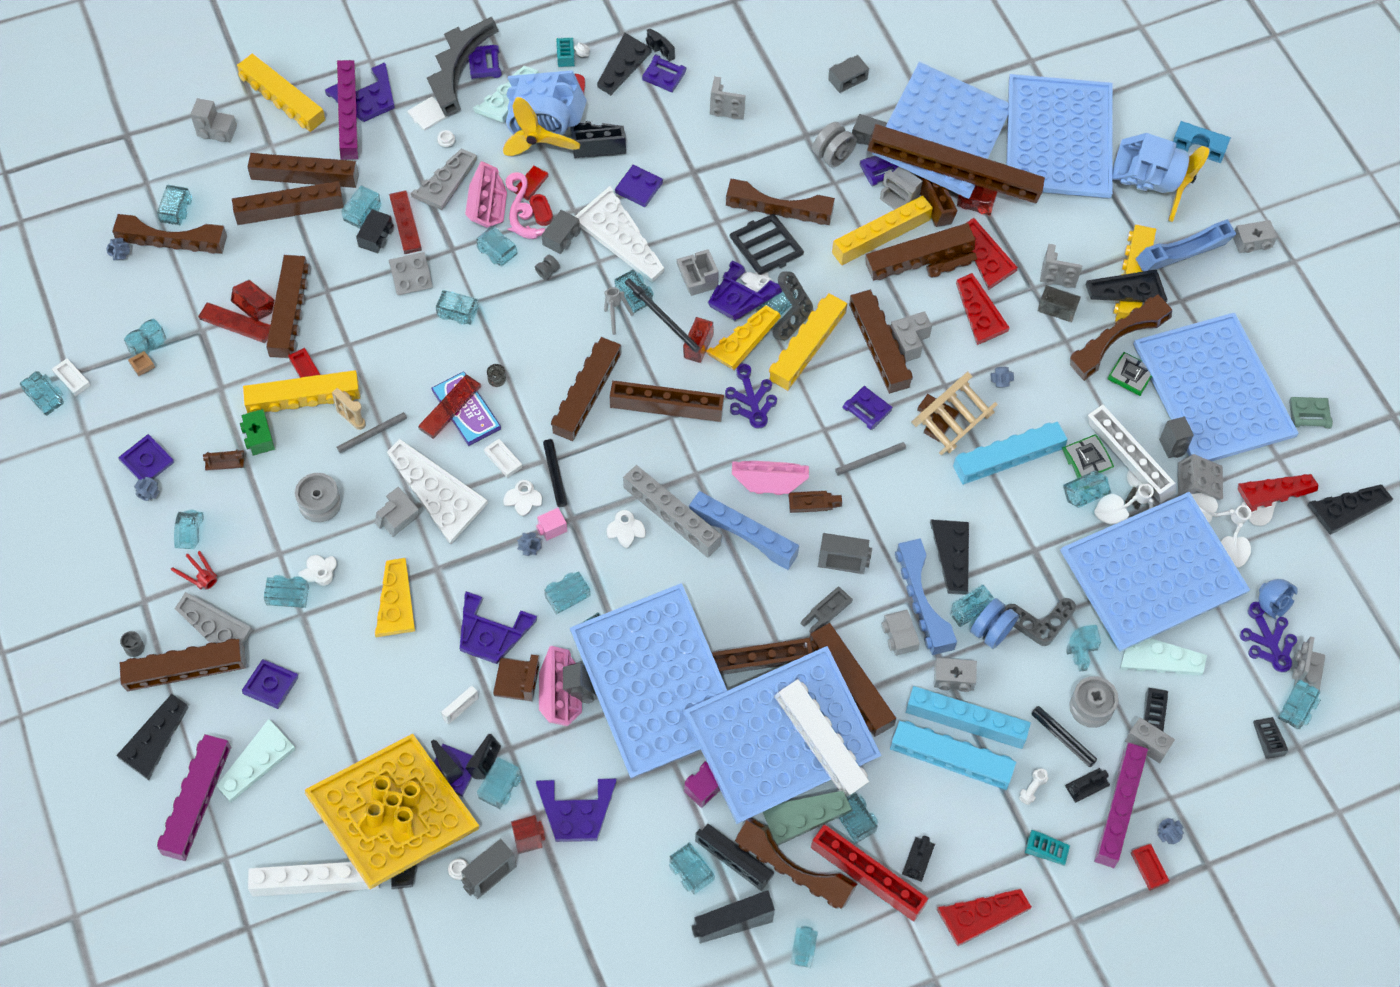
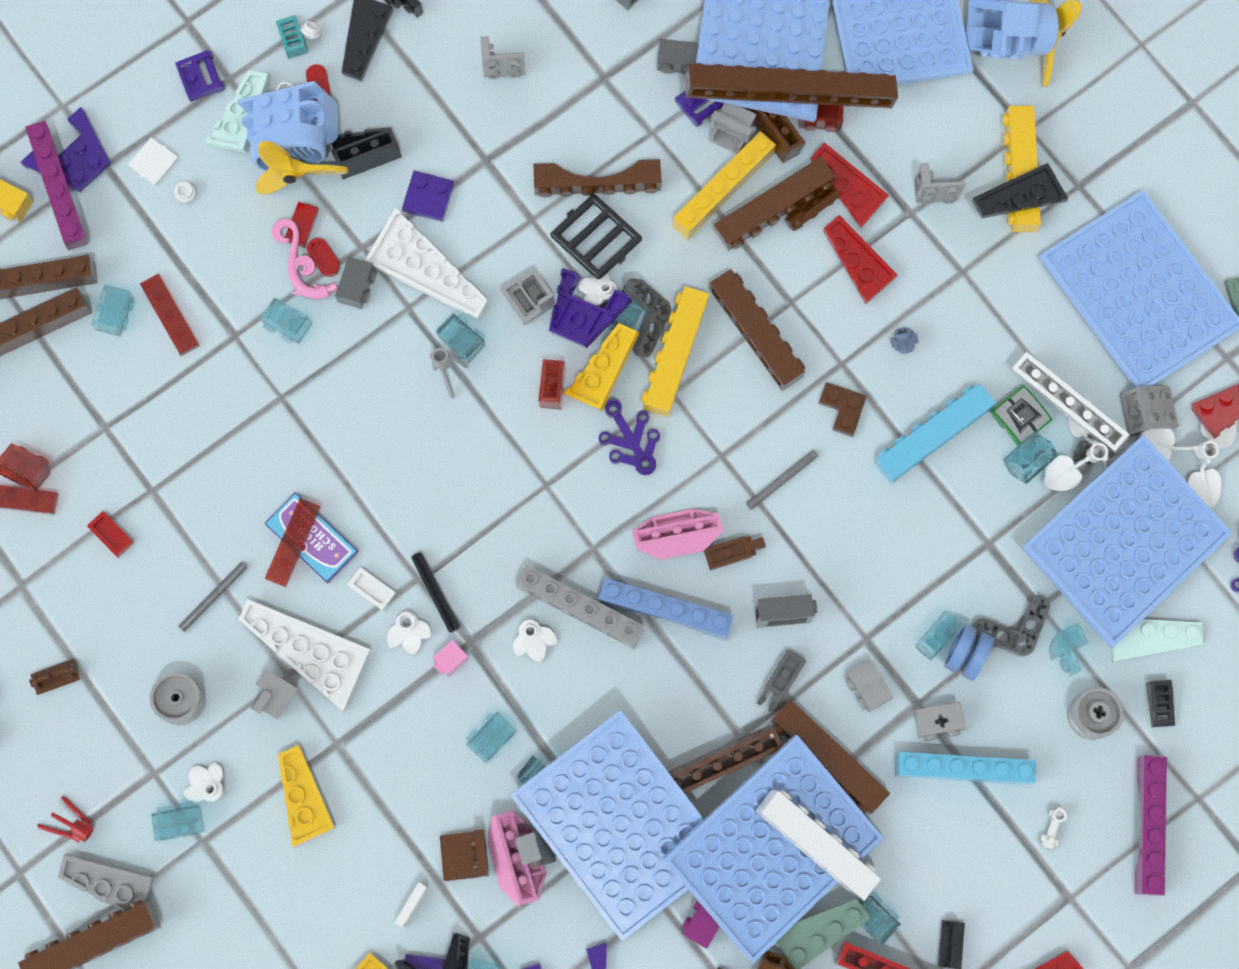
camera: 15 degrees left, 15 degrees up
dark grey wheel [120,631,145,657] -> none
clear light blue brick [174,510,204,549] -> none
green brick [240,409,275,456] -> none
dark purple plate [242,659,298,709] -> none
yellow brick [243,370,361,413] -> none
reddish brown brick [266,255,310,358] -> none
tan plate [332,388,366,430] -> none
black brick [356,209,394,254] -> none
light grey bracket [389,252,432,295] -> none
light grey wing [411,148,477,210] -> none
dark grey arch [427,16,499,117] -> none
clear light blue brick [436,290,479,325] -> none
dark purple wing [459,591,537,664] -> none
bright pink wedge [465,161,507,228] -> none
clear smoke wheel [487,364,506,387] -> none
sand blue gear [517,532,542,556] -> none
dark grey wheel [535,254,560,280] -> none
reddish brown brick [551,337,621,441] -> none
reddish brown brick [609,380,724,422] -> none
black bar [625,278,700,353] -> none
dark purple plate [642,54,687,93] -> none
light grey wheel [812,122,857,167] -> none
dark purple plate [842,386,893,430] -> none
light grey brick [890,311,932,362] -> none
medium azure brick [890,721,1016,790] -> none
medium blue arch [895,538,957,655] -> none
tan fence [911,371,998,455] -> none
black wing [930,519,969,595] -> none
teal slope [1024,830,1070,866] -> none
black axle [1031,706,1097,767] -> none
clear smoke brick [1037,285,1081,323] -> none
black hinge [1065,768,1110,803] -> none
reddish brown arch [1070,294,1172,381] -> none
slope [1107,352,1152,396] -> none
light grey brick [1125,717,1175,763] -> none
red tile [1131,843,1170,891] -> none
medium blue arch [1136,219,1236,271] -> none
sand blue gear [1157,818,1184,844] -> none
dark grey brick [1159,416,1194,458] -> none
light grey brick [1233,220,1277,253] -> none

